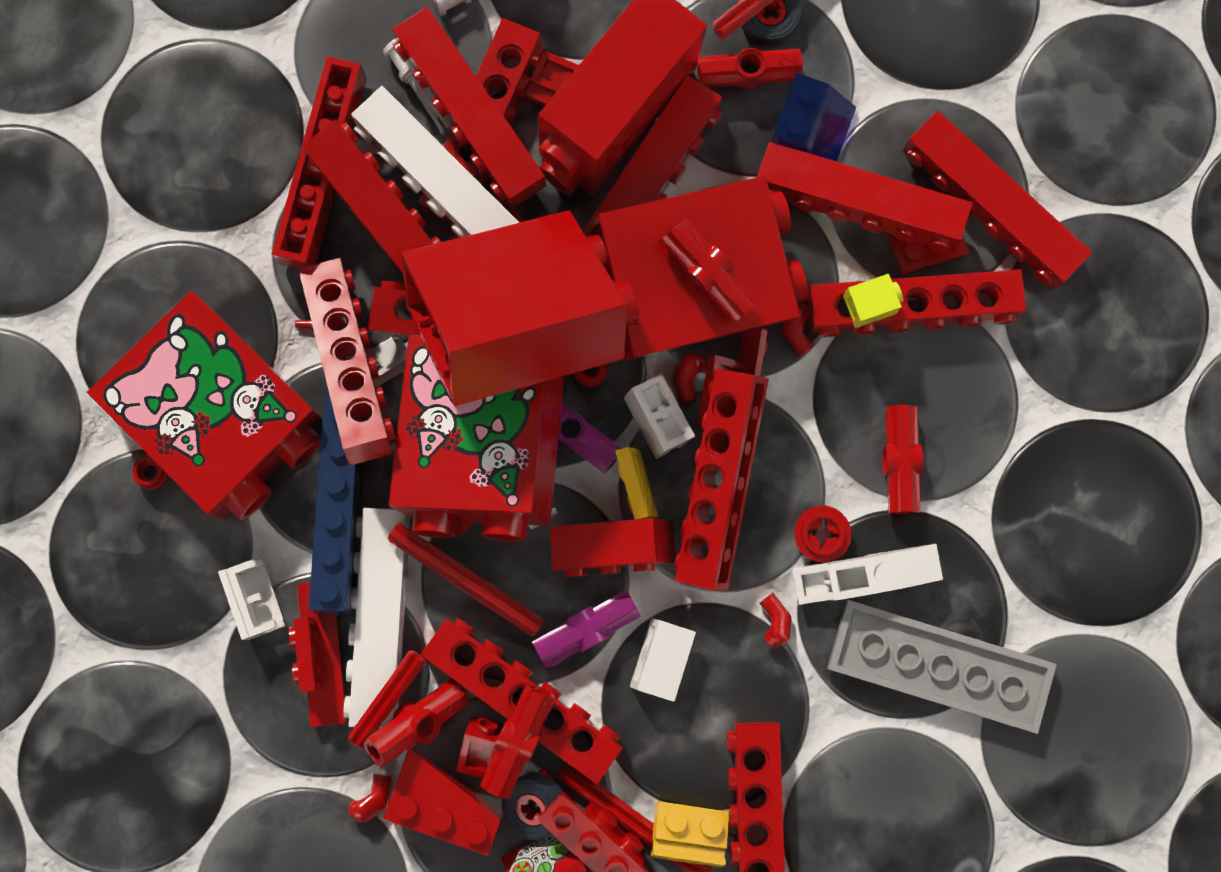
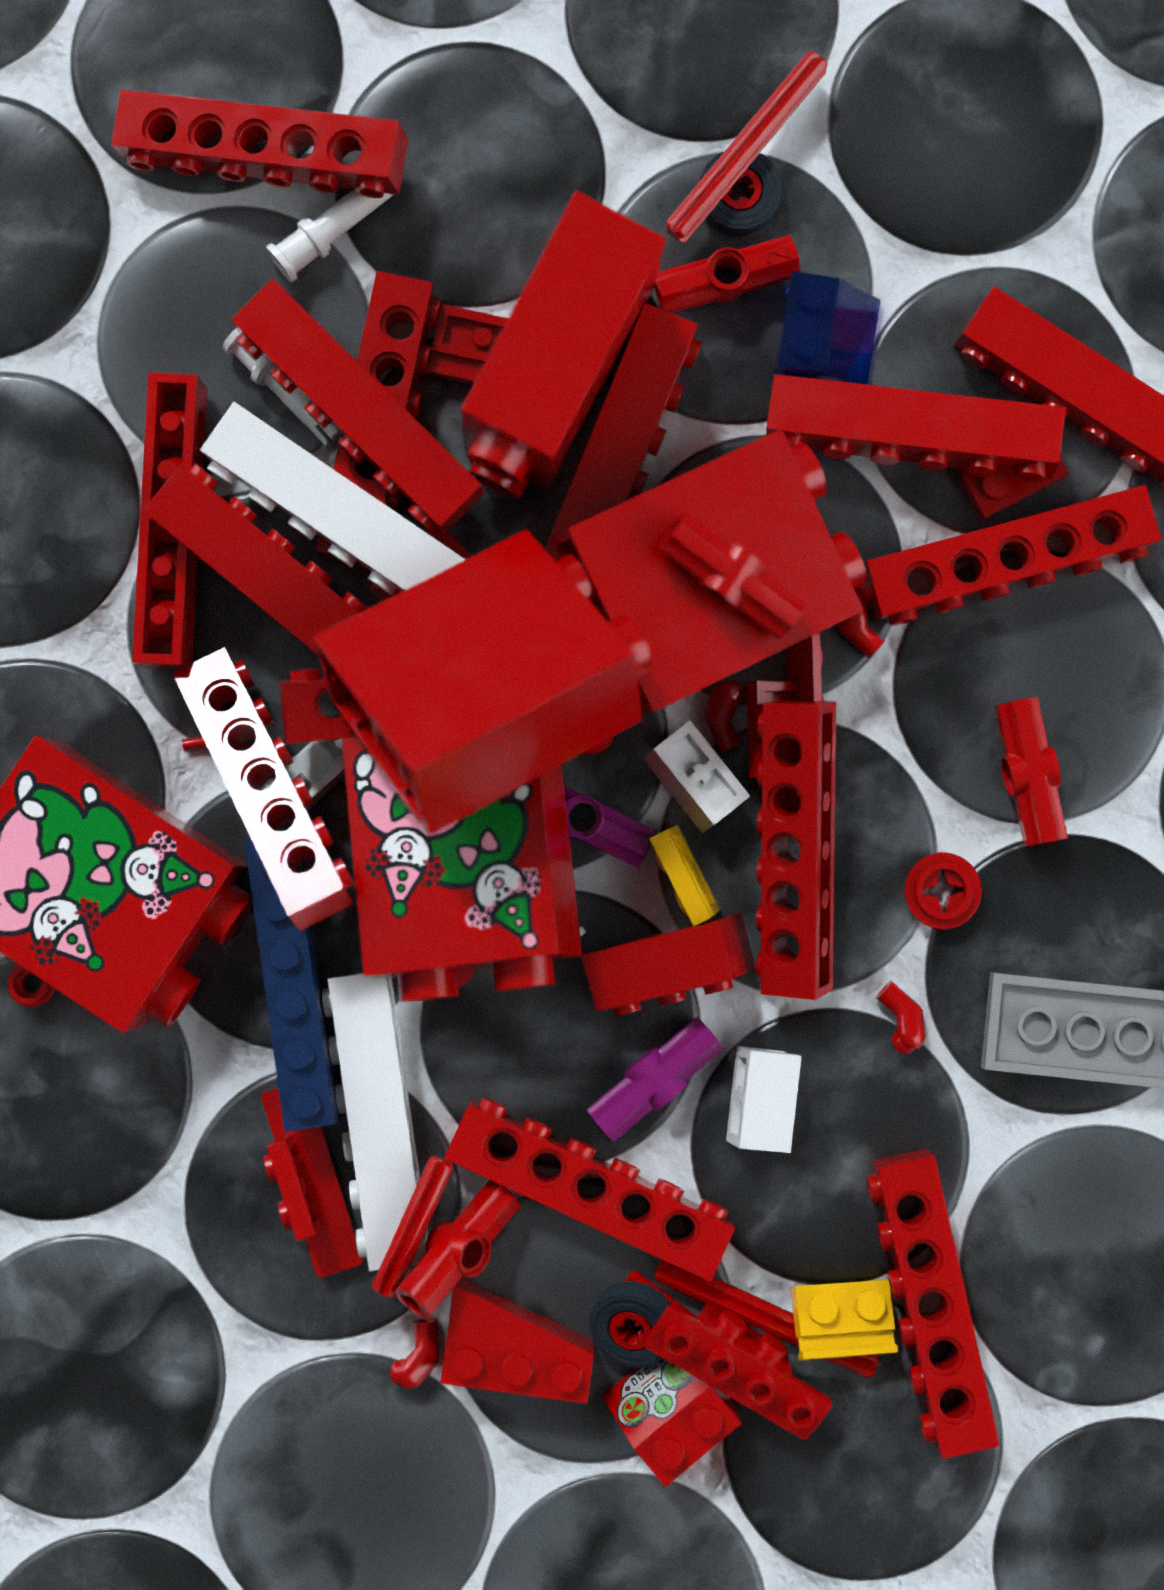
camera: 10 degrees left, 5 degrees up
white hinge [218,559,287,640] -> none
red axle [387,523,543,636] -> none
red bracket [456,717,504,778] -> none
red piece [480,683,556,799] -> none
white slope [793,544,943,605] -> none
neon yellow brick [843,274,903,328] -> none

